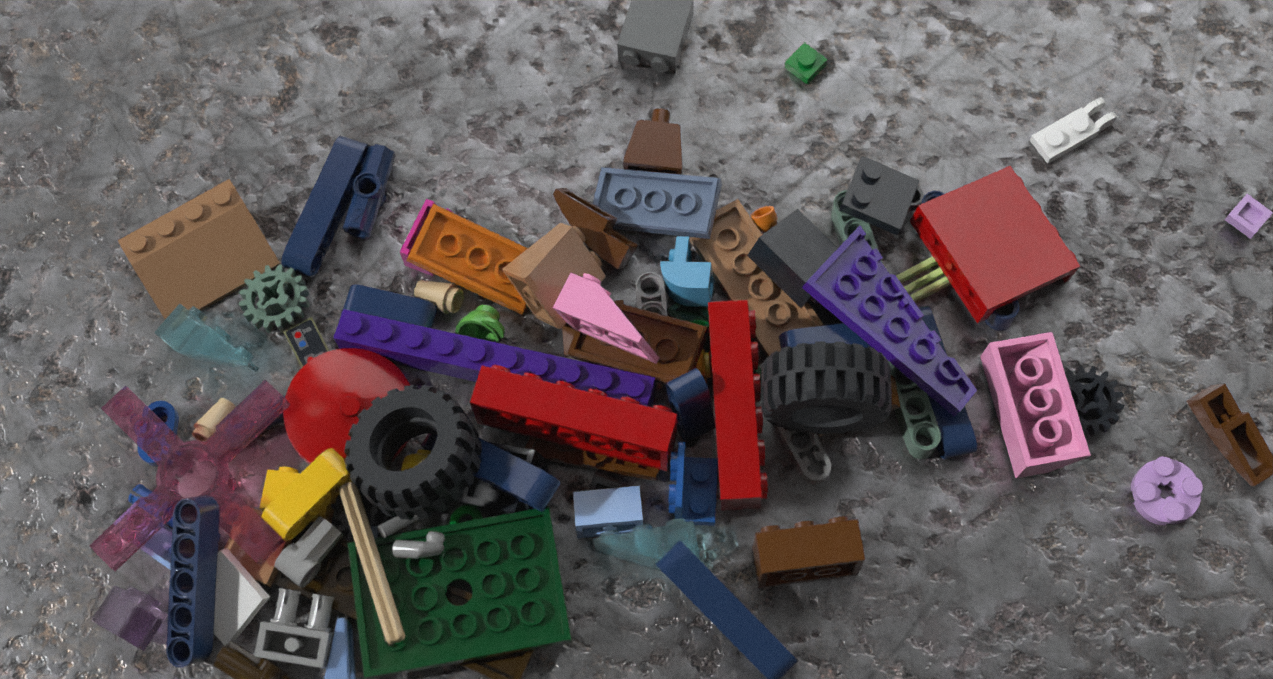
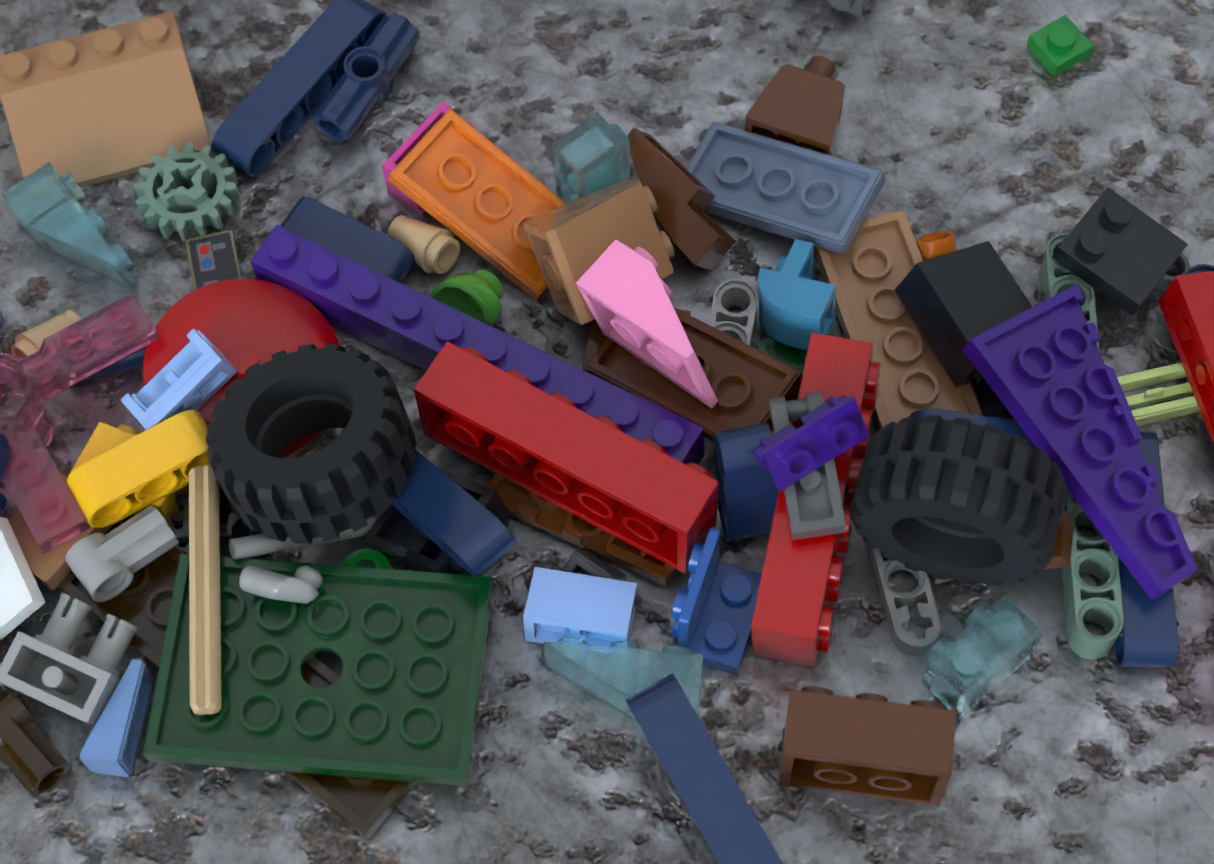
camera: 15 degrees right, 5 degrees down
none -> light blue hinge [120,328,238,430]
none -> clear light blue brick [552,112,631,203]
none -> dark purple hinge [753,395,869,492]
none -> dark grey plate [768,391,846,540]
none -> clear light blue brick [922,595,1043,720]

